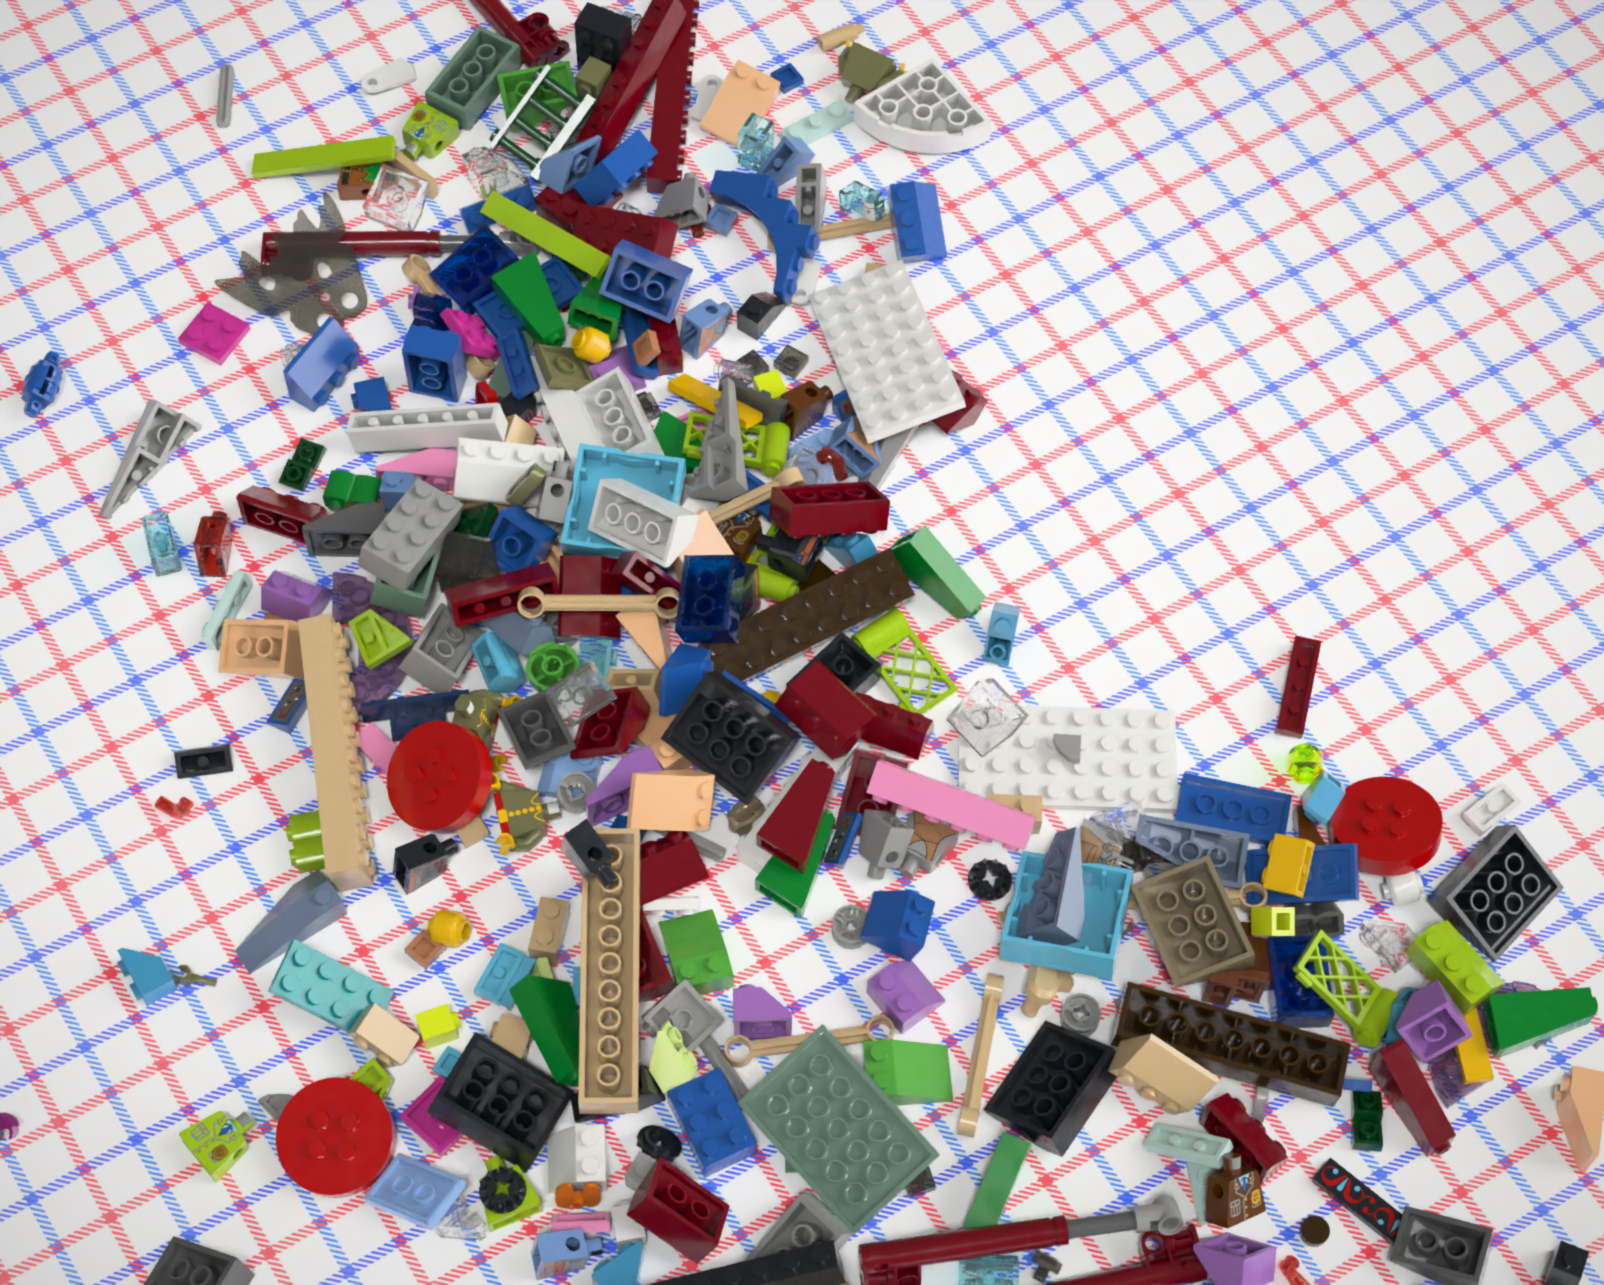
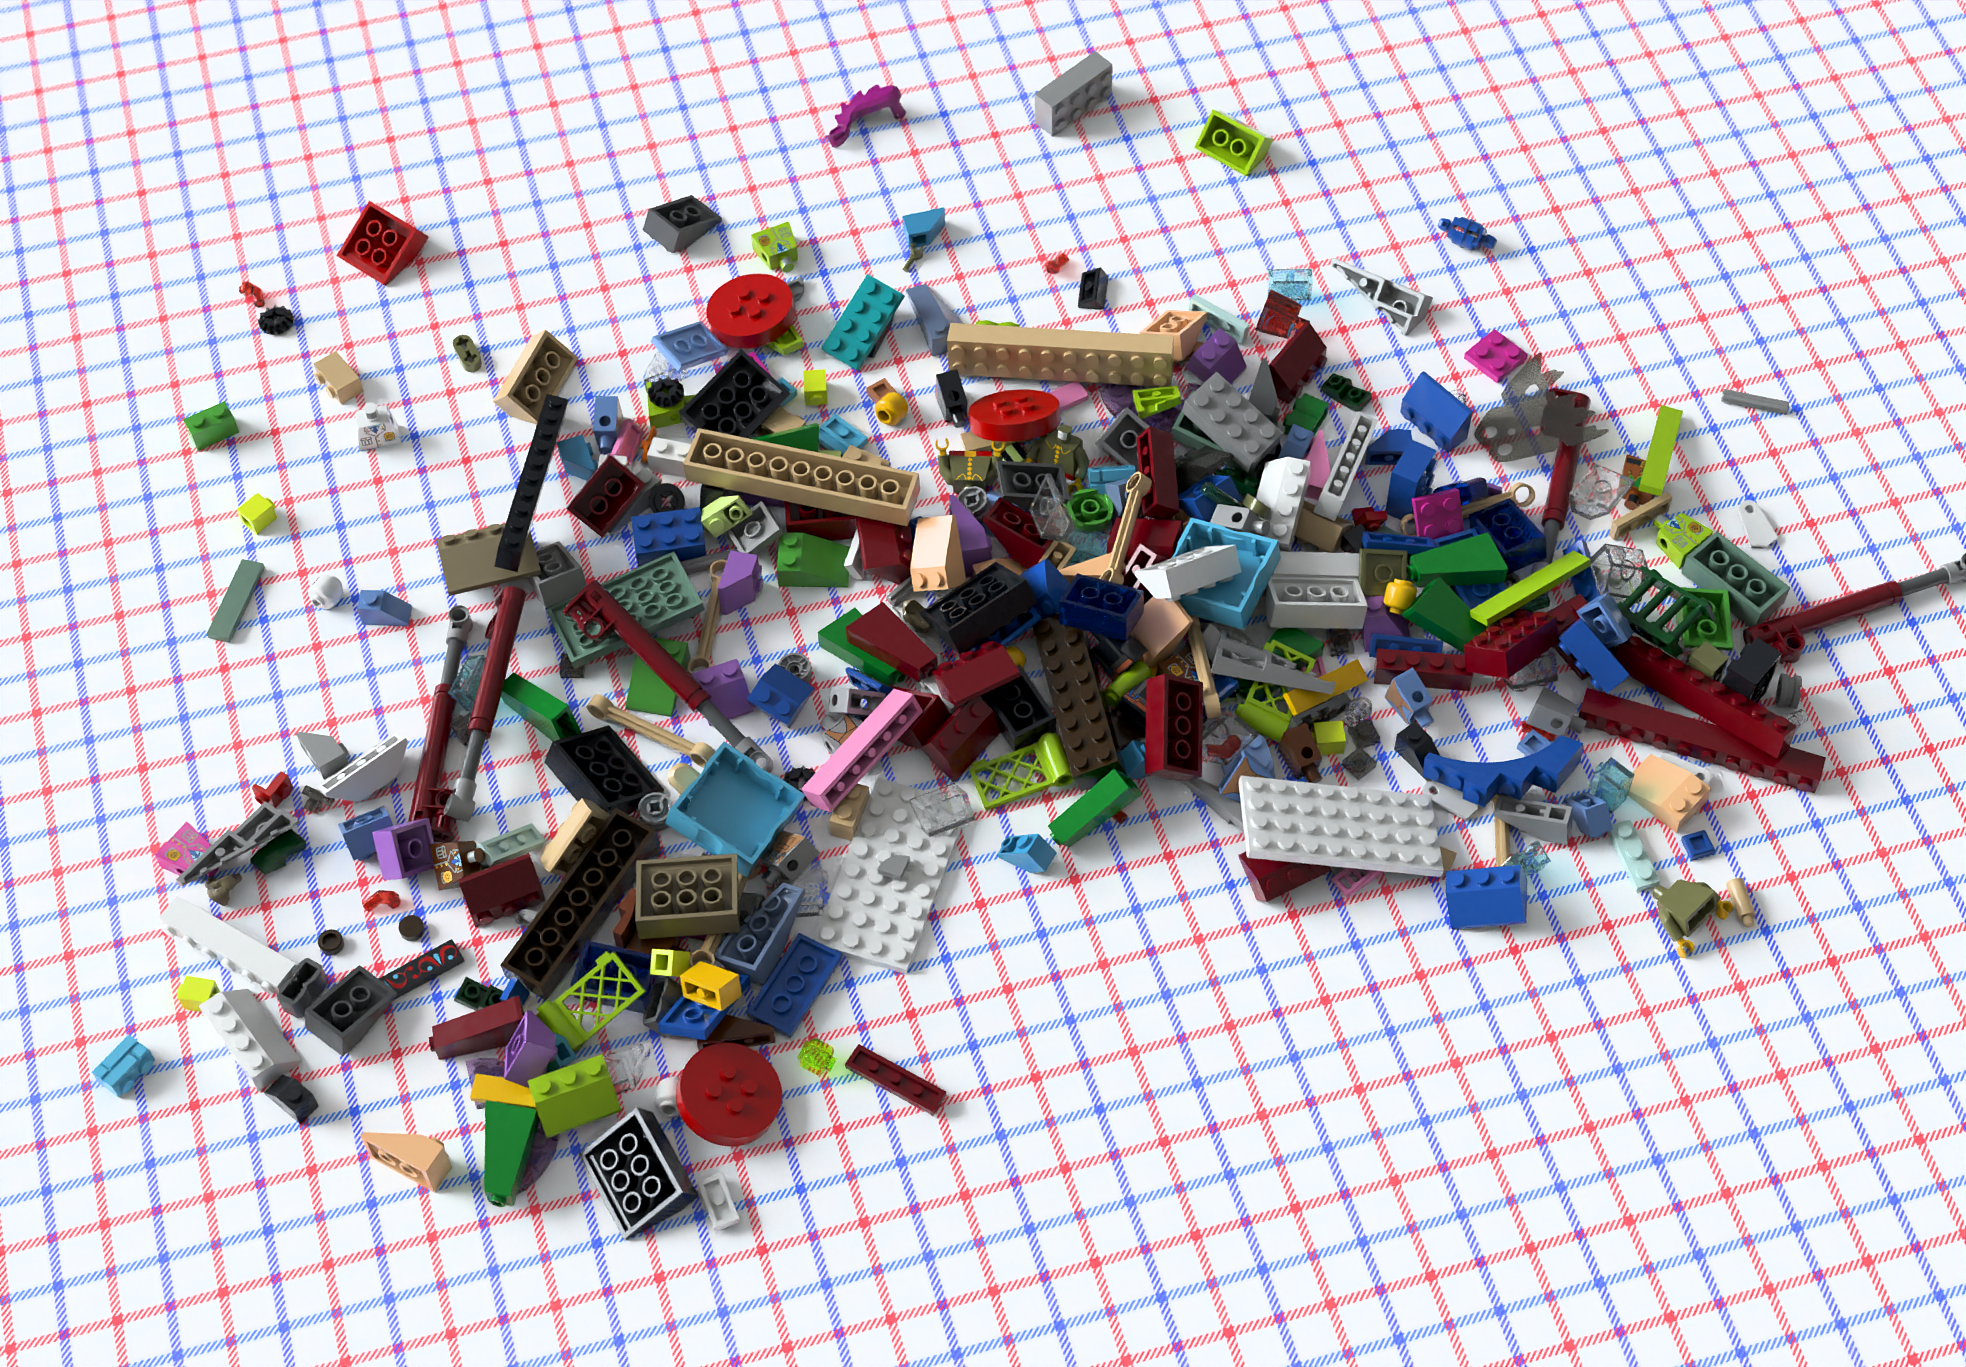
camera: 110 degrees right, 5 degrees down
tan brick [348,1003,421,1068] -> none
dark blue bracket [360,689,470,741] -> none
black torso [560,819,618,889] -> none
blue brick [599,239,693,323] -> none
nougat plate [632,329,661,367] -> none
white brick [853,58,992,154] -> none
sand blue wedge [1016,827,1085,946] -> none
dark azure slope [1303,769,1346,825] -> none
none -> dark red piece [563,580,773,773]
none -> clear green axle [1201,482,1259,517]

